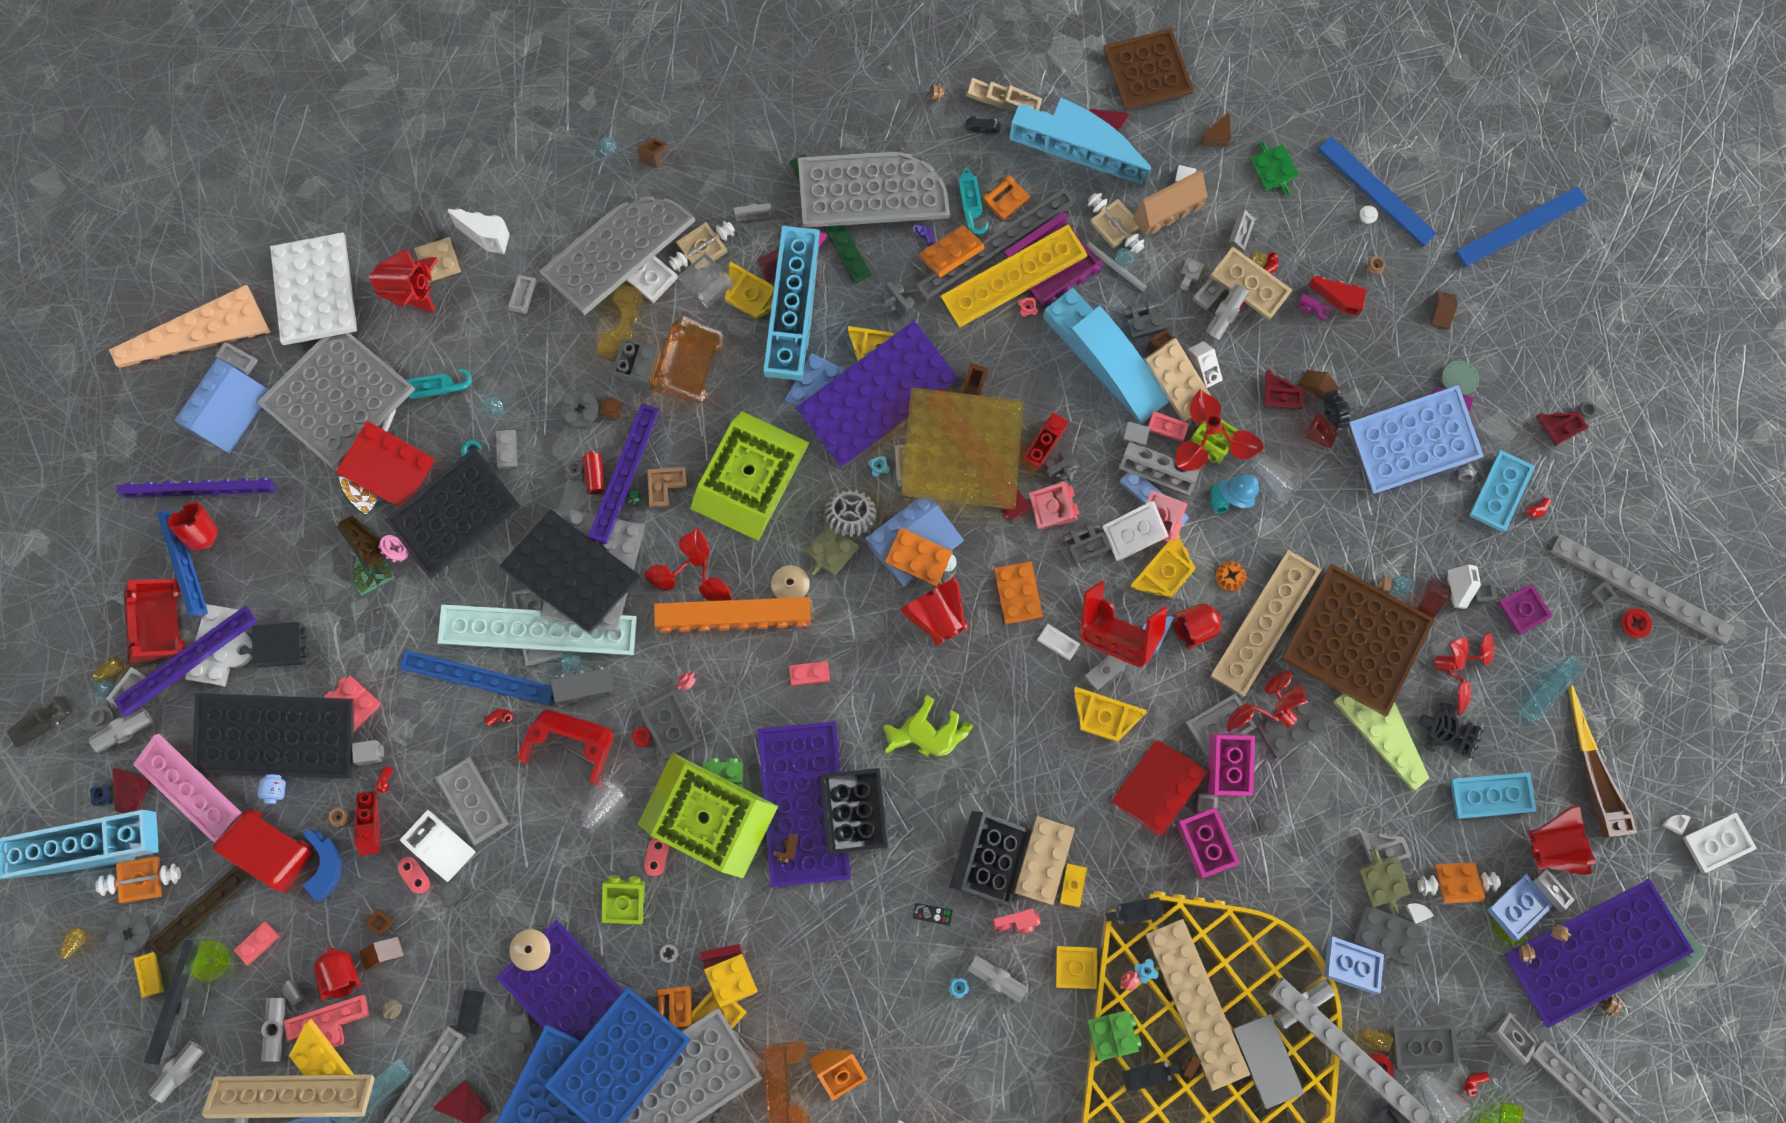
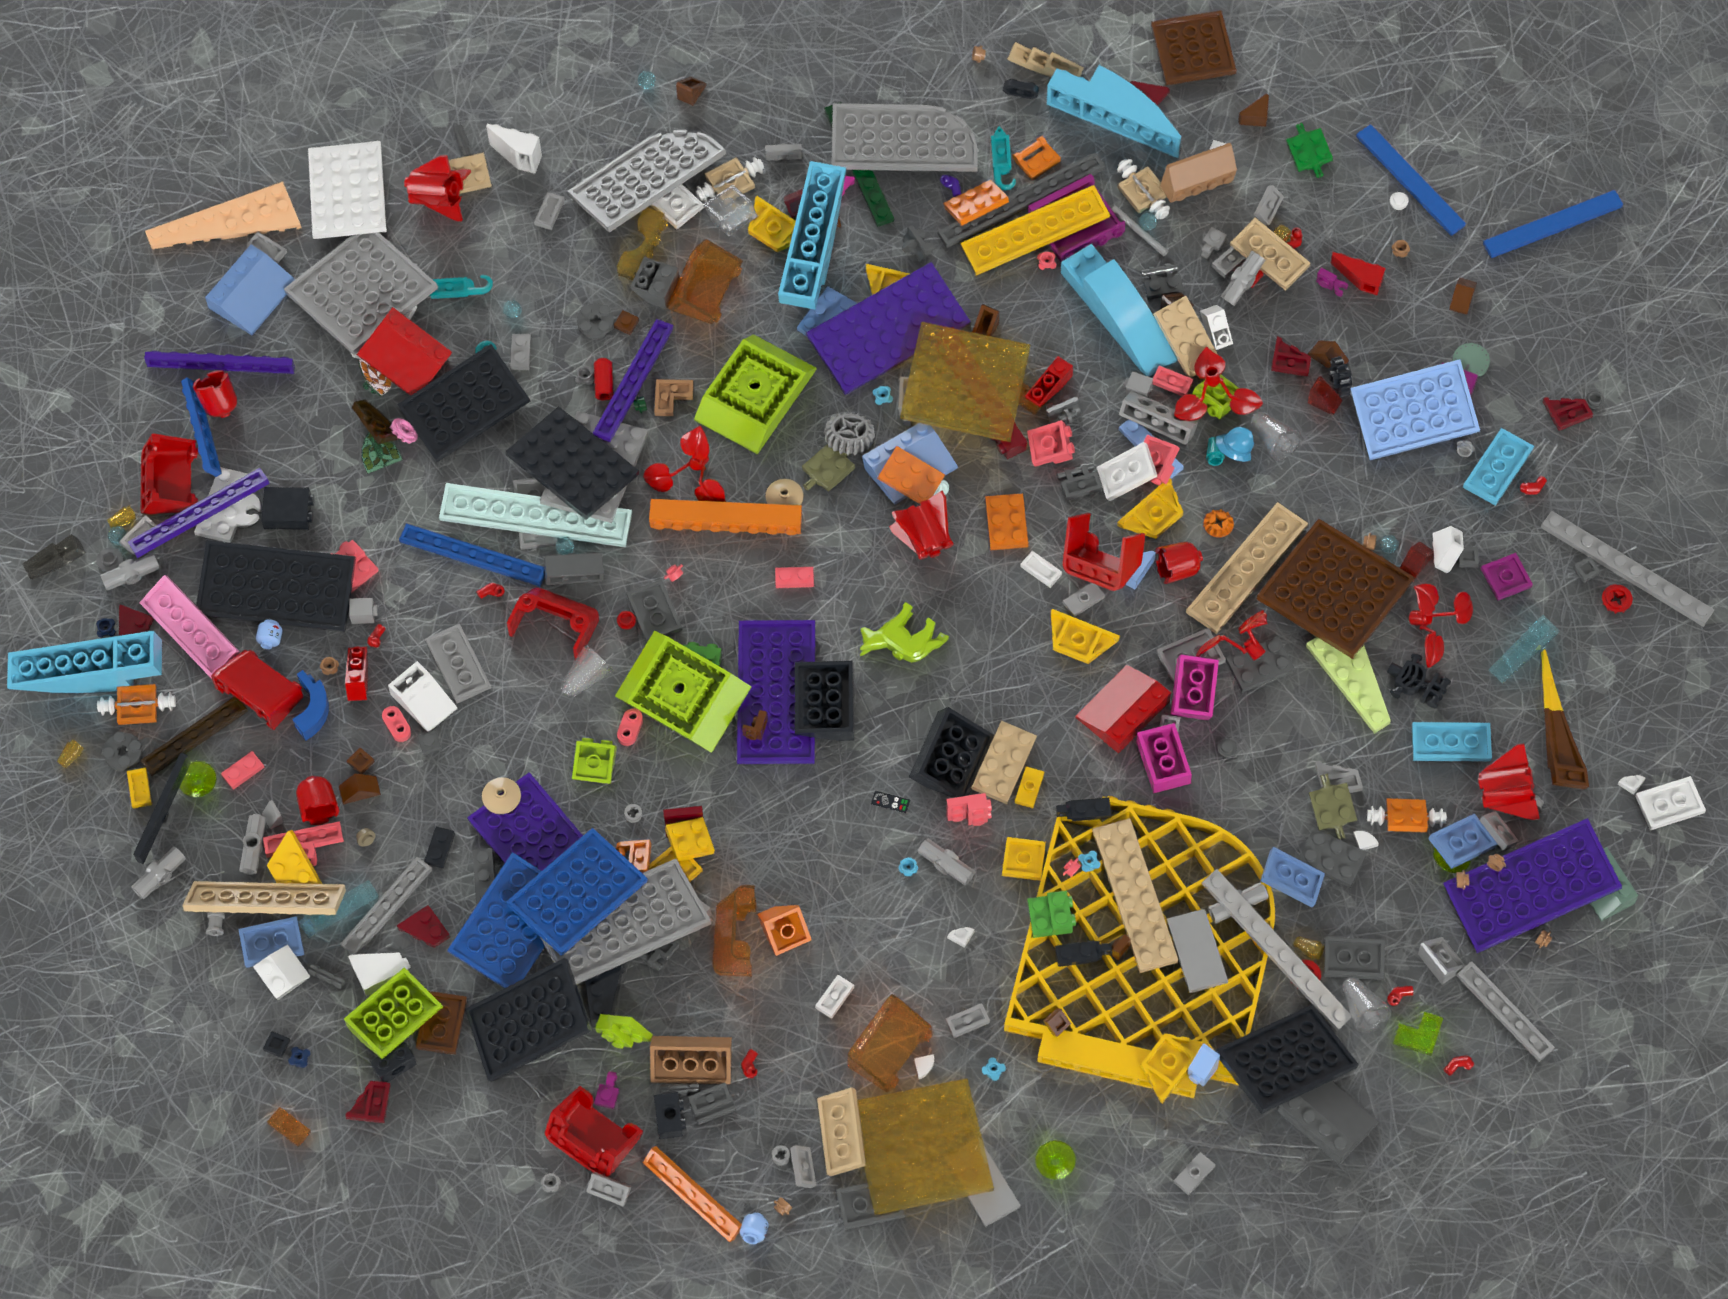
camera: 10 degrees right, 10 degrees down
none -> white tile [947,927,974,948]

